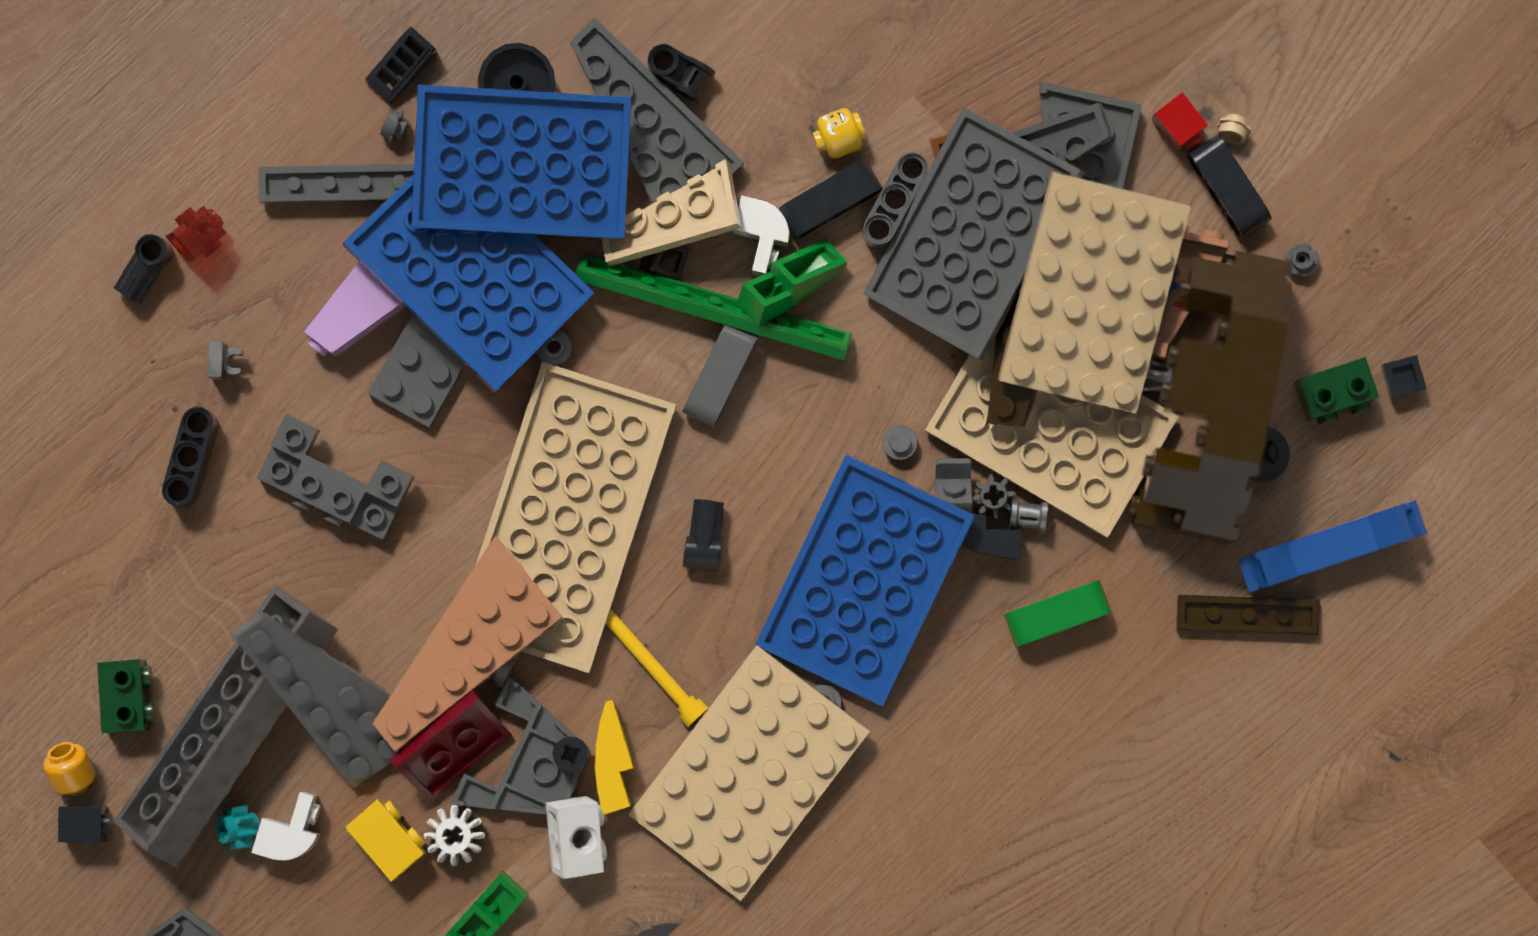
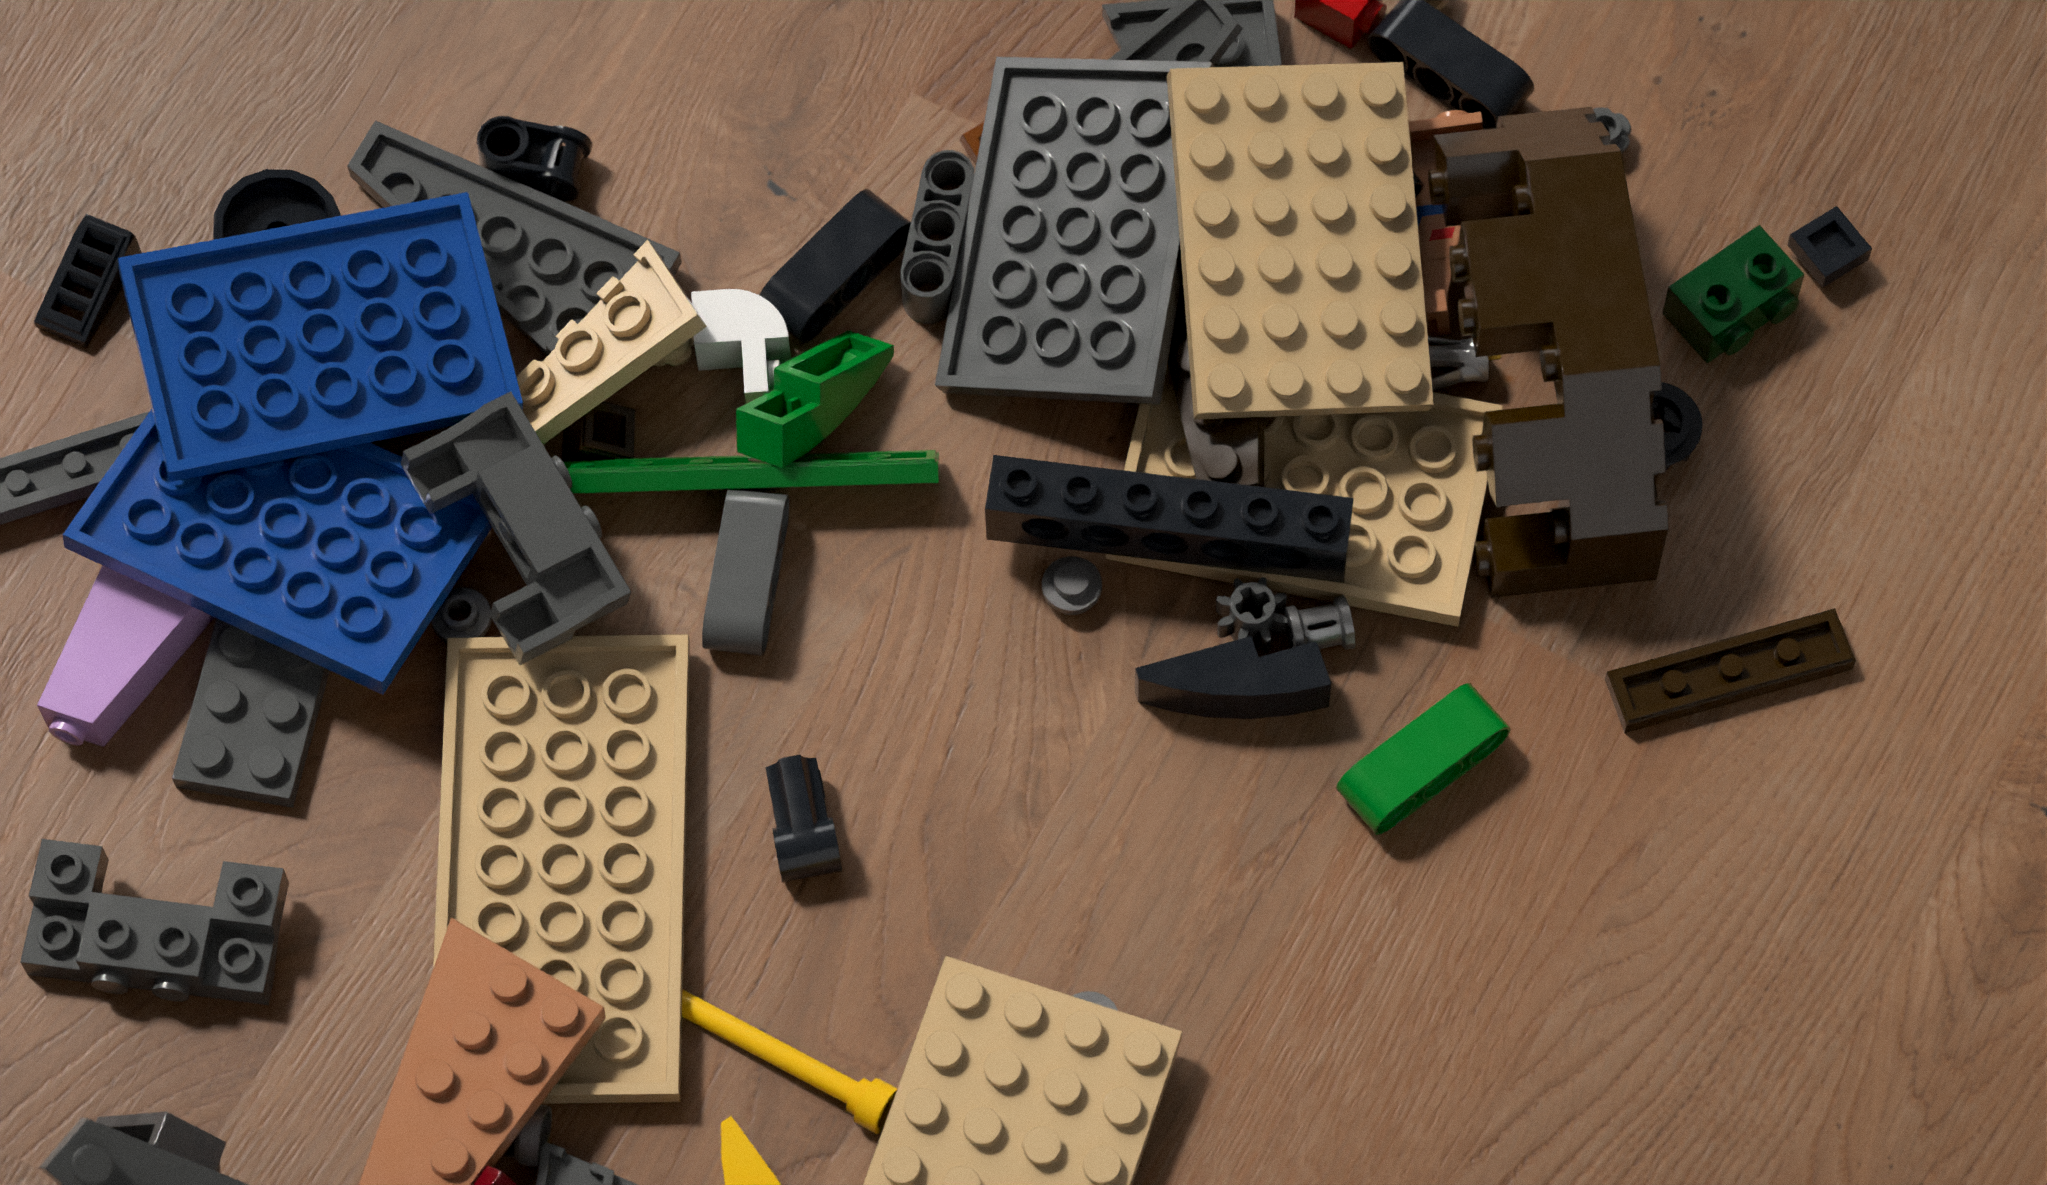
camera: 20 degrees left, 20 degrees down
dark grey plate [380,109,409,143] -> none
blue plate [755,453,975,707] -> none
yellow head [812,108,867,159] -> none
dark grey bracket [935,458,972,513] -> none
blue piece [1238,500,1428,592] -> none
none -> dark grey bracket [401,391,631,665]
none -> black brick [985,455,1354,583]

